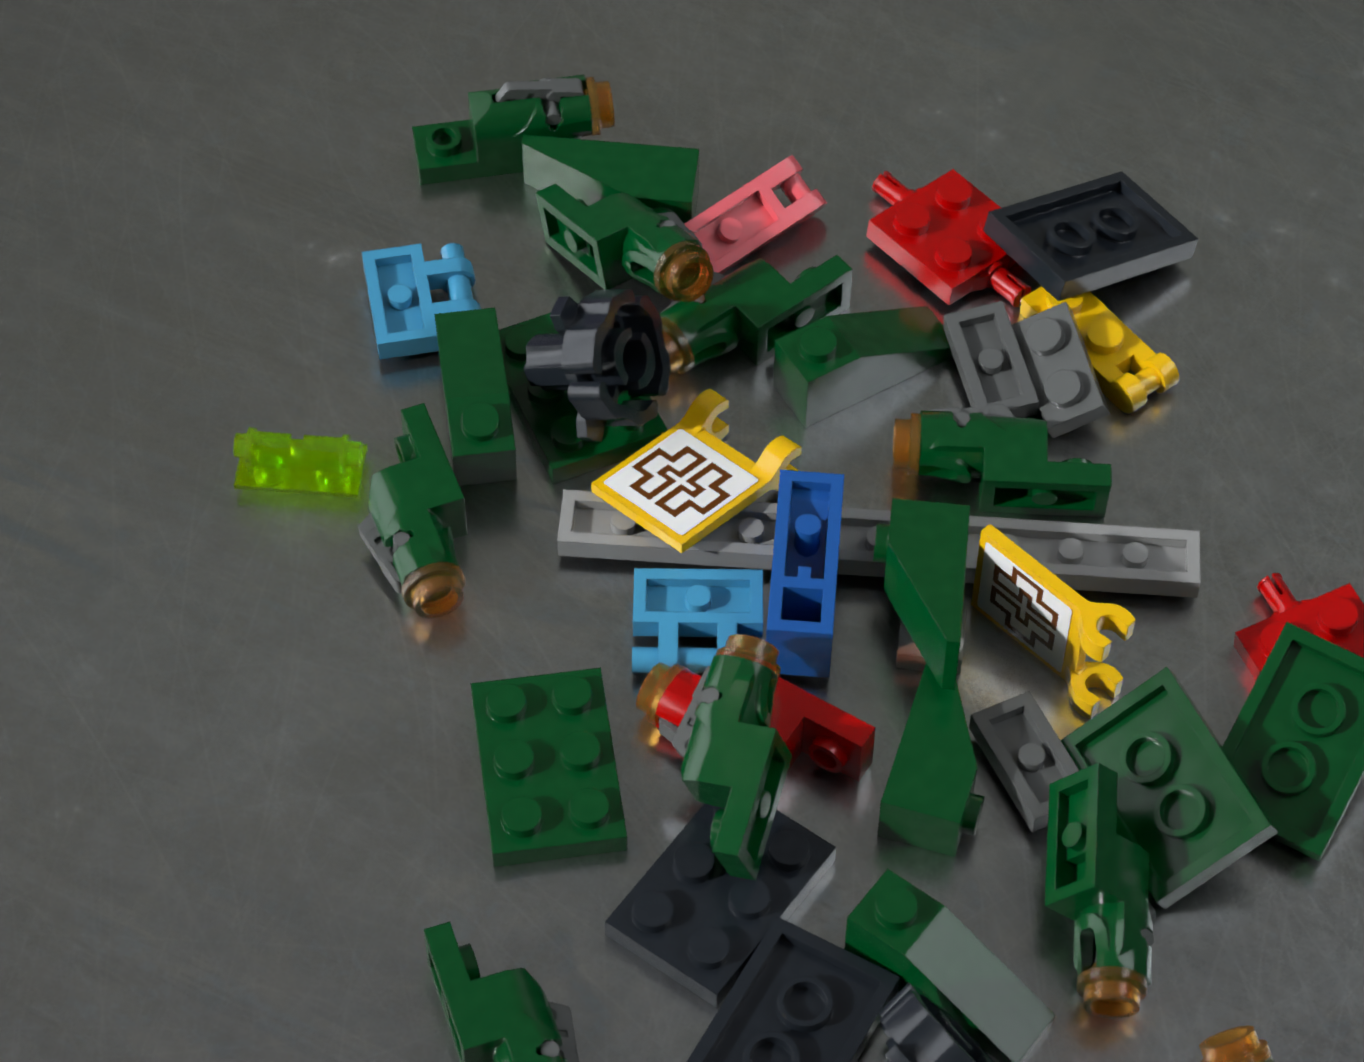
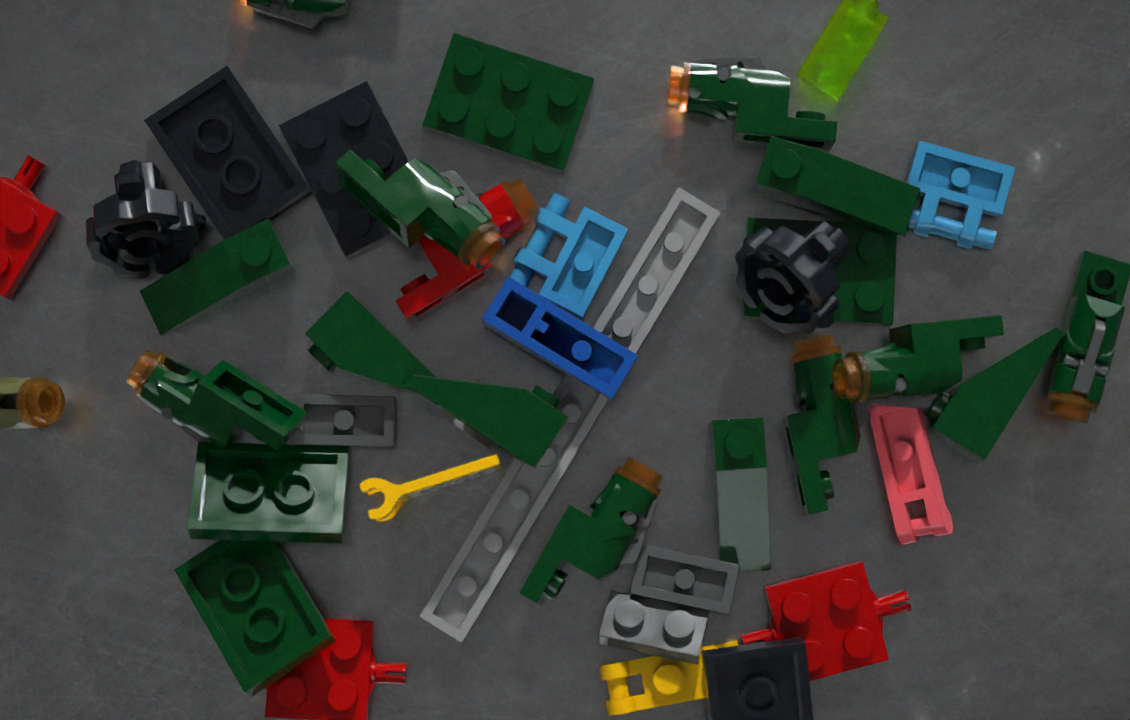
camera: 115 degrees right, 30 degrees up
flag [591,389,802,554] -> none

